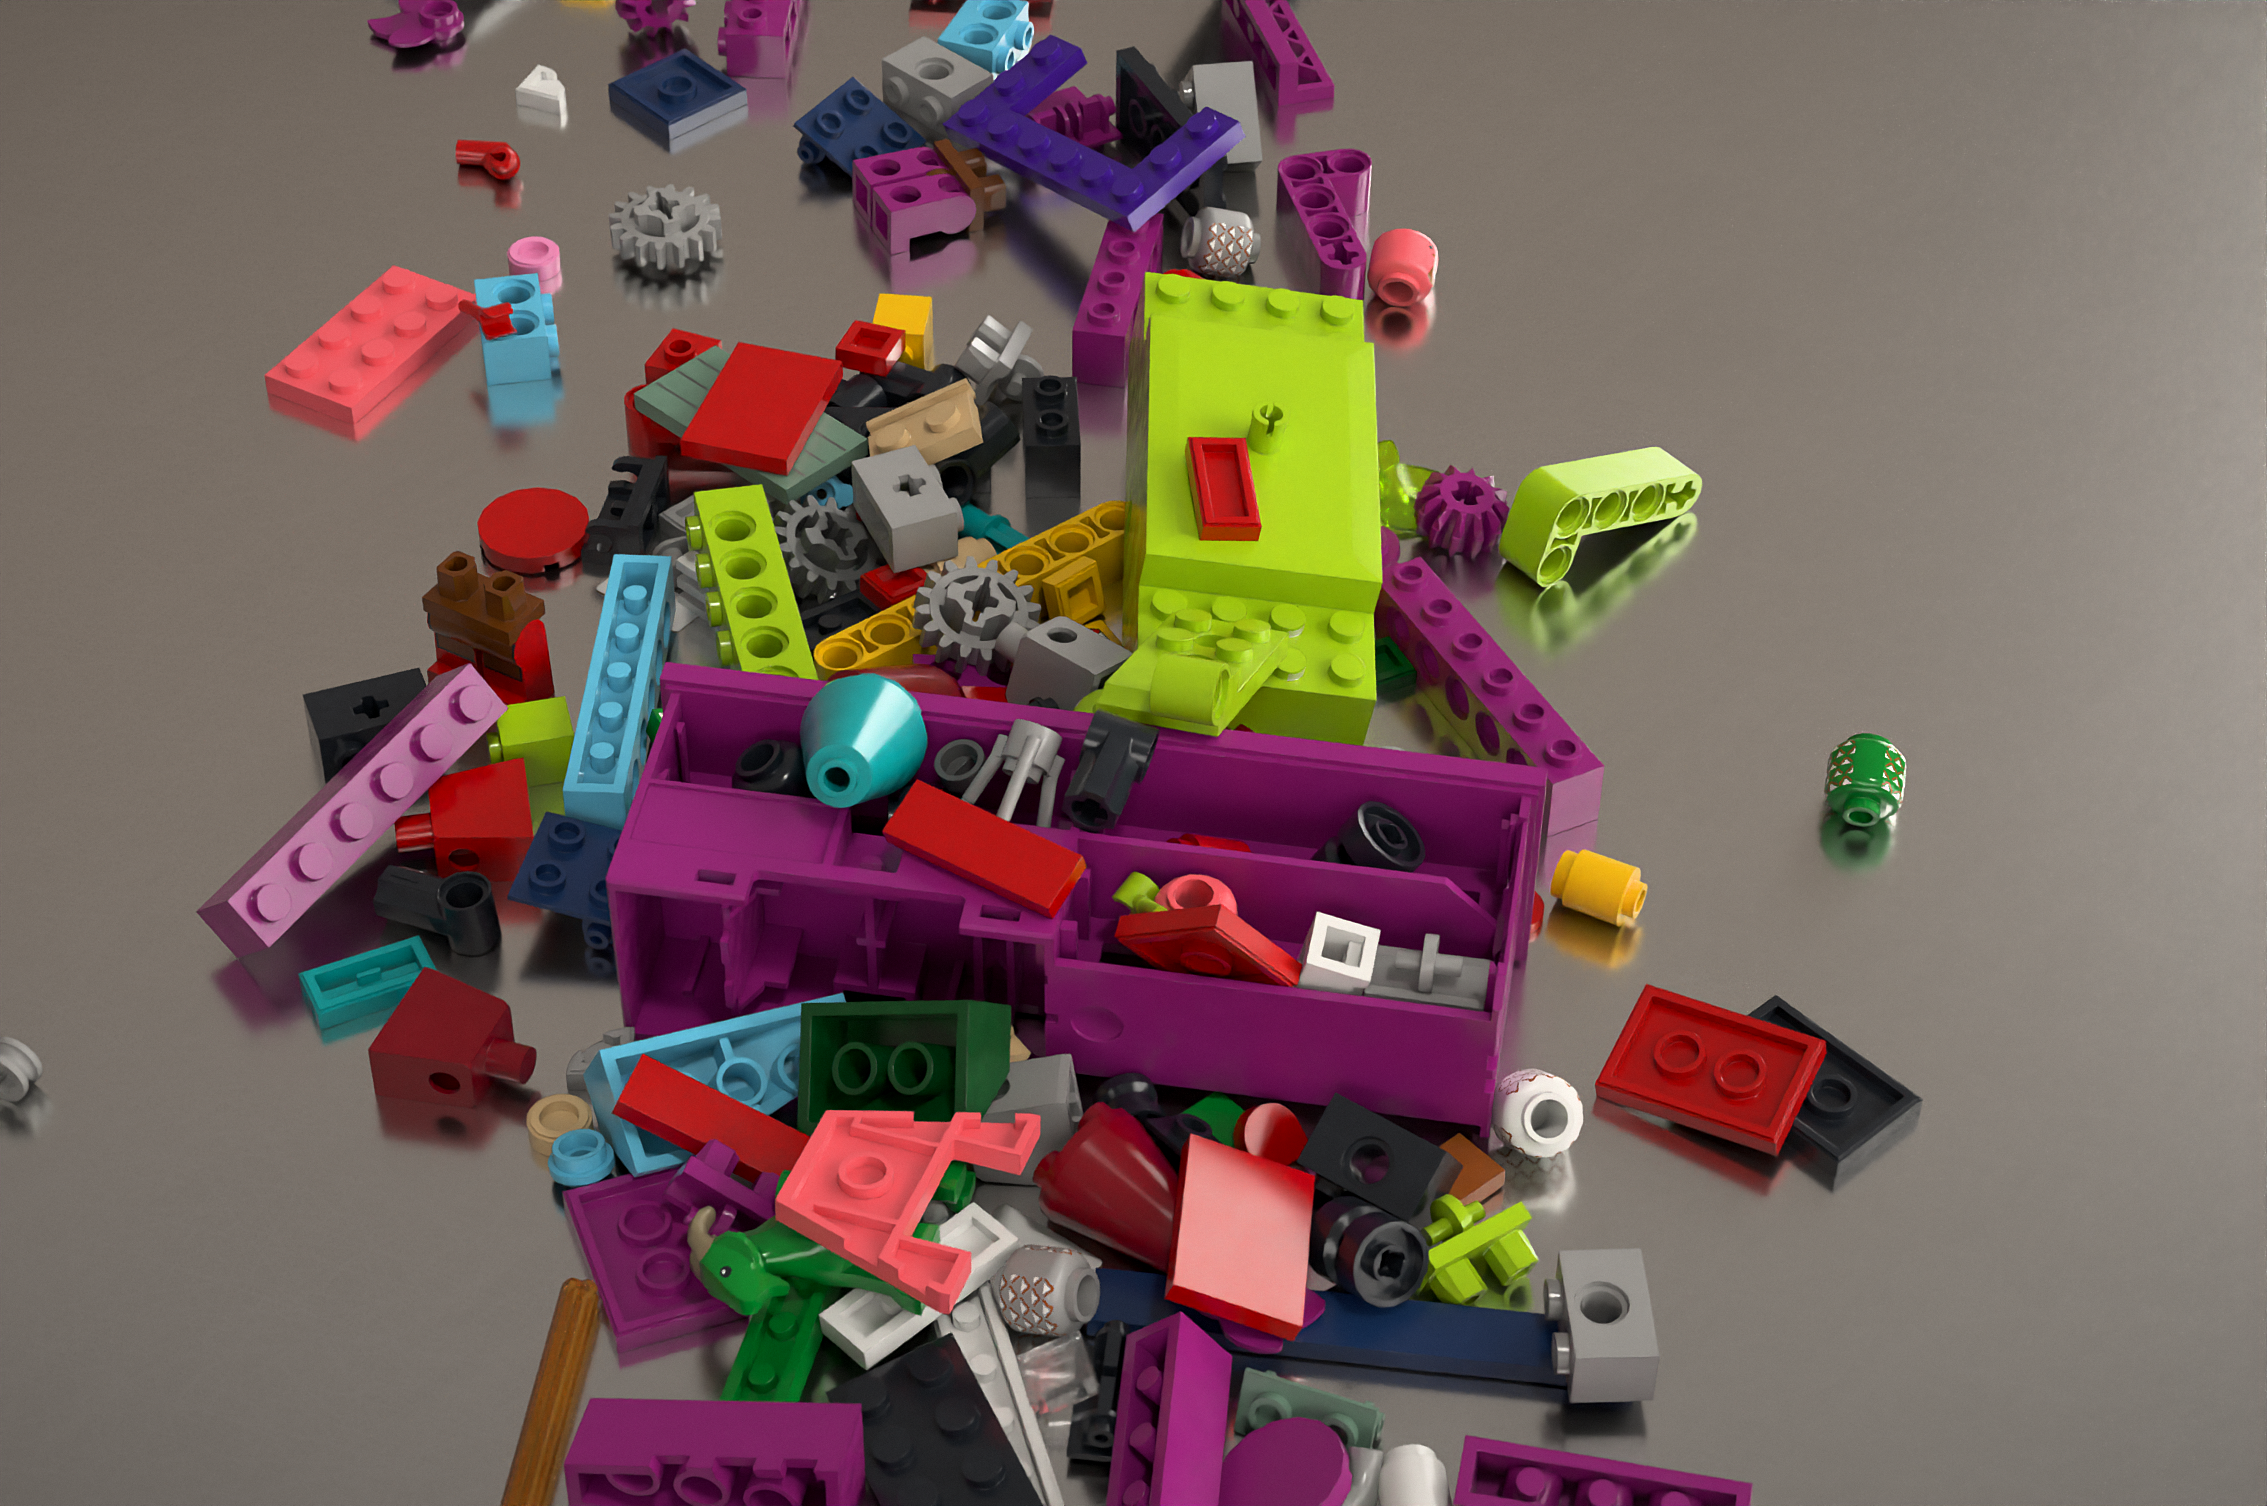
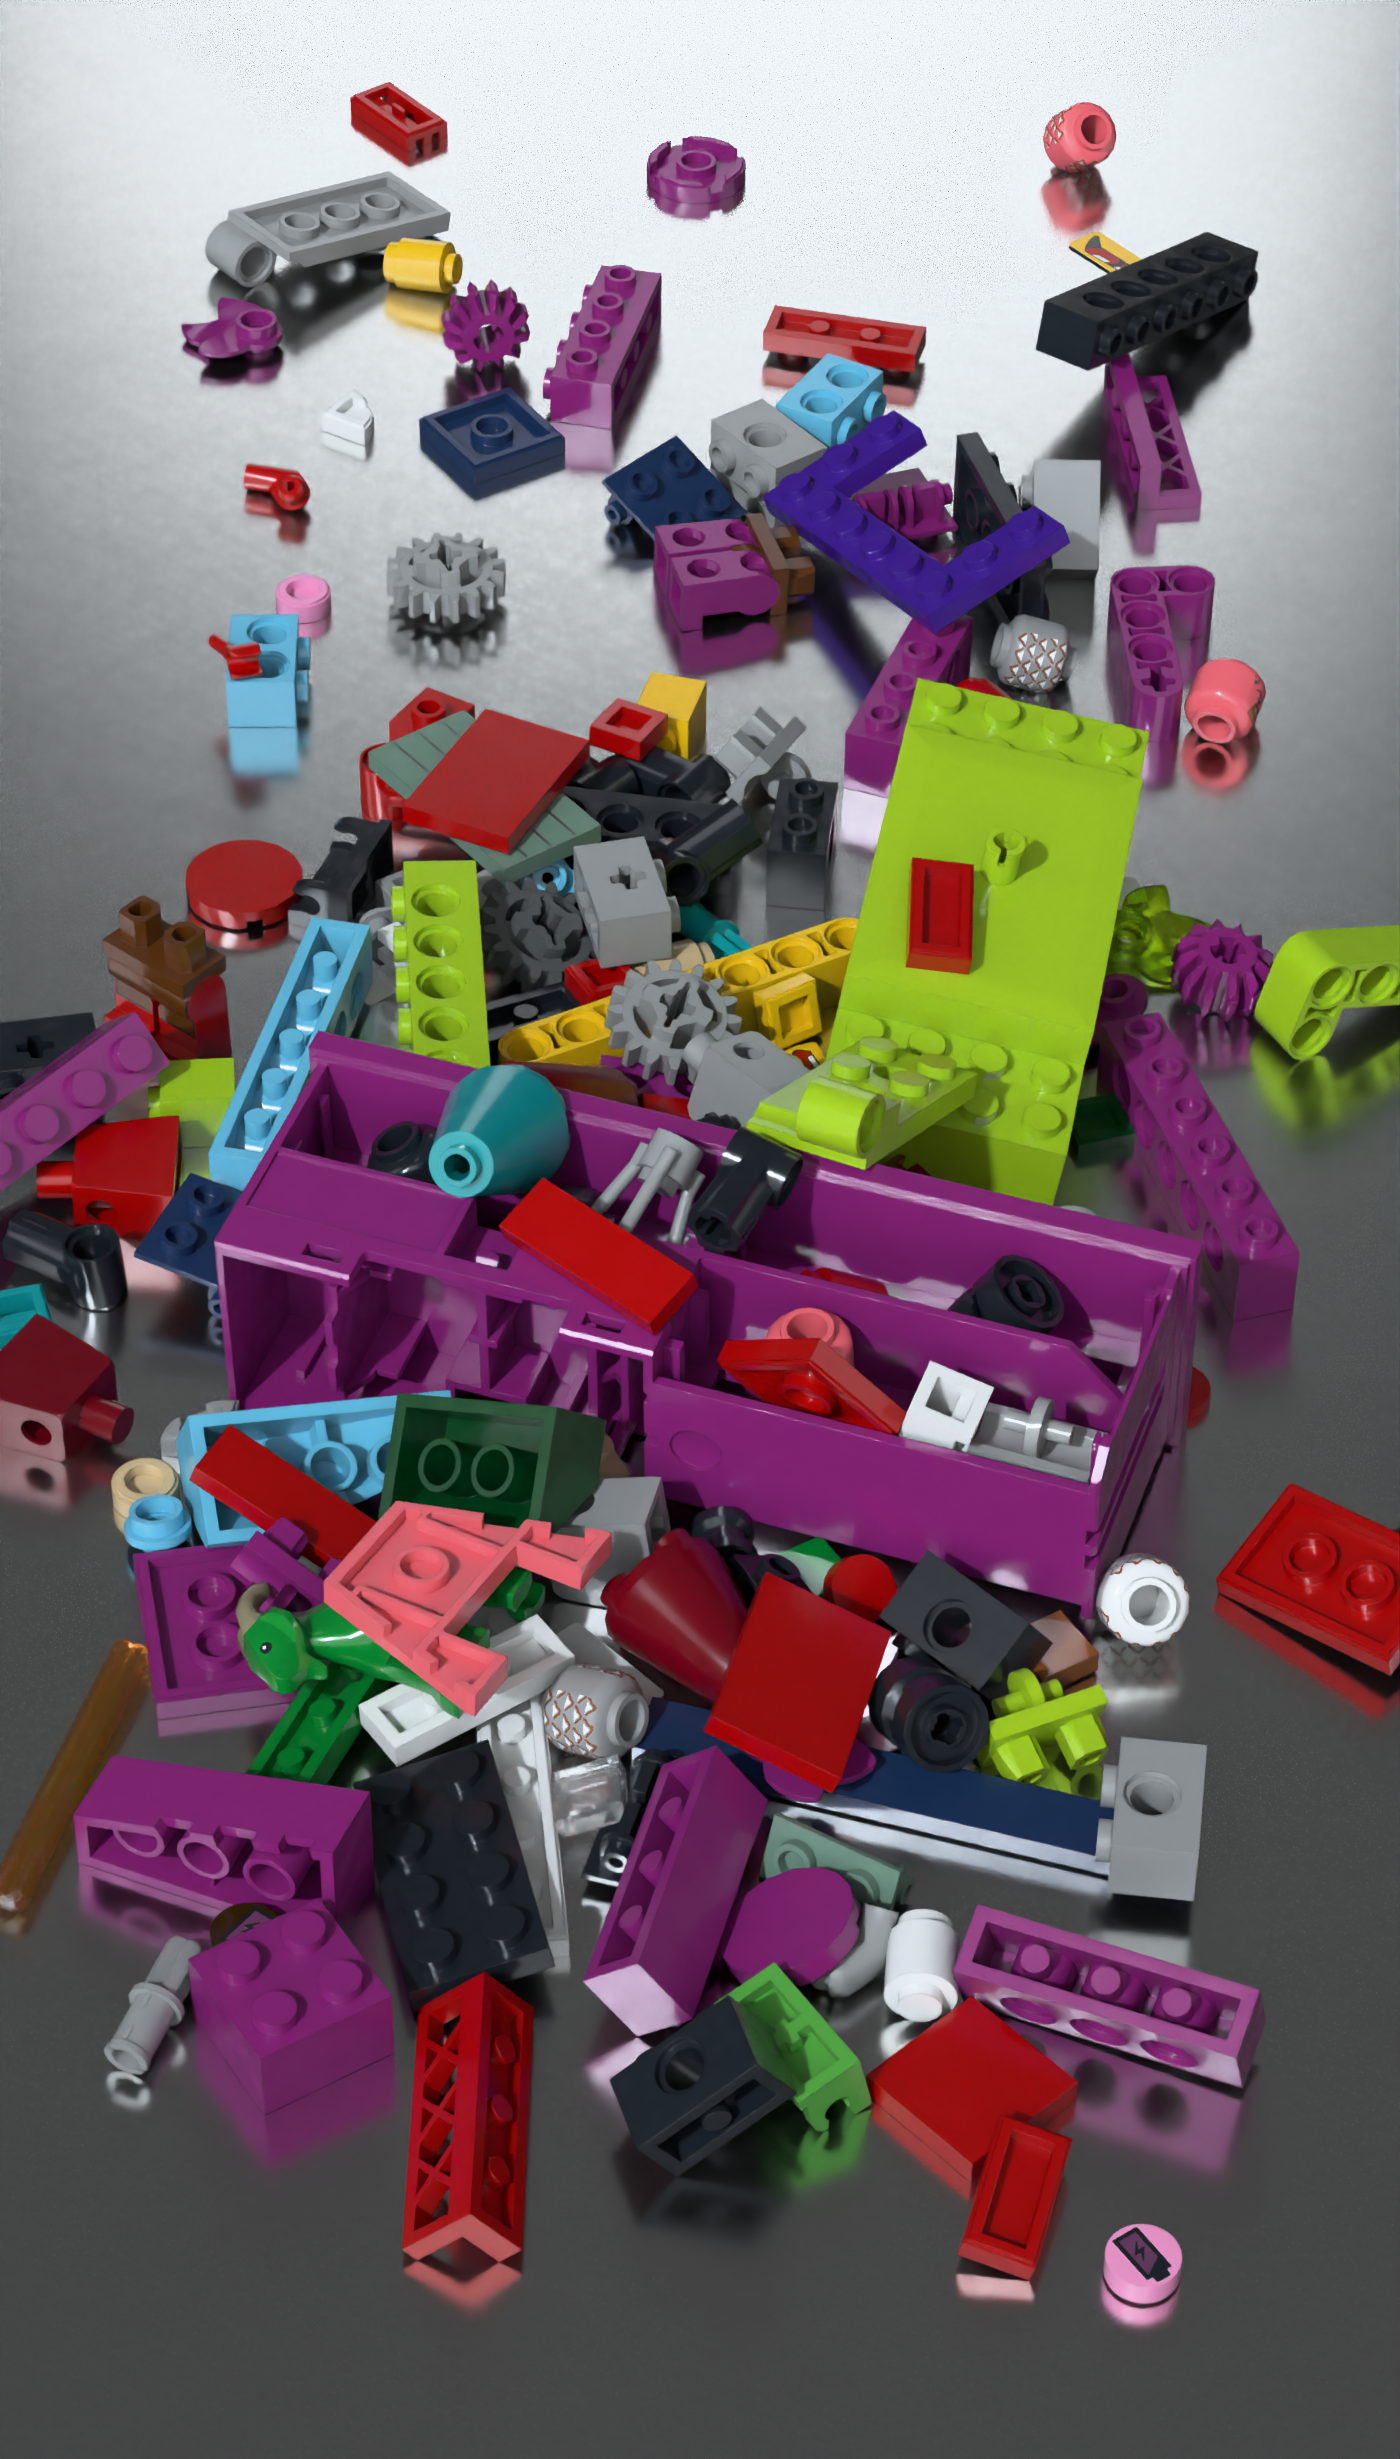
camera: 10 degrees right, 0 degrees up
coral plate [264,265,477,425] -> none
tan plate [866,378,983,465] -> none
dark grey hinge [934,739,987,796] -> none
lime hand [1111,872,1167,915] -> none
yellow brick [1550,849,1647,926] -> none

